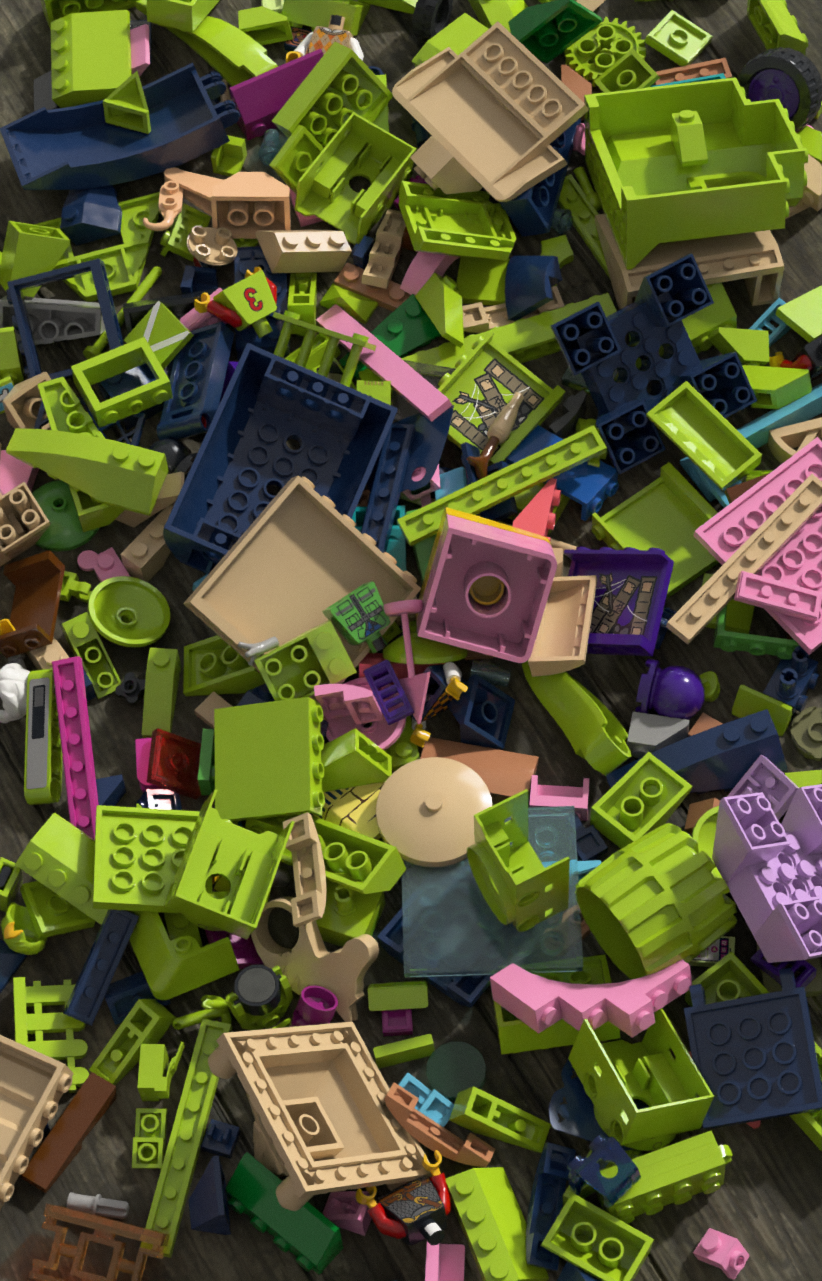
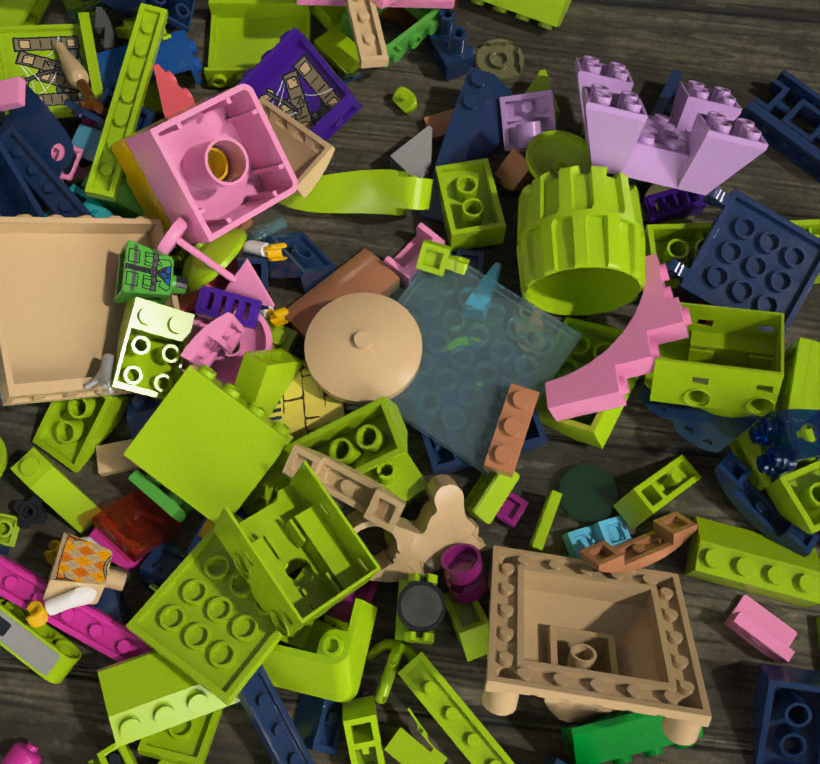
camera: 60 degrees left, 10 degrees up
dark blue tile [201,1119,241,1159] -> none
torso [355,1150,451,1245] -> none
lime piece [466,789,570,932] -> none
dark purple tile [635,659,705,720] -> none
lime slope [732,685,793,736] -> none
none -> torso [26,532,127,628]
none -> lime plate [416,239,470,277]
none -> nougat plate [483,383,540,478]

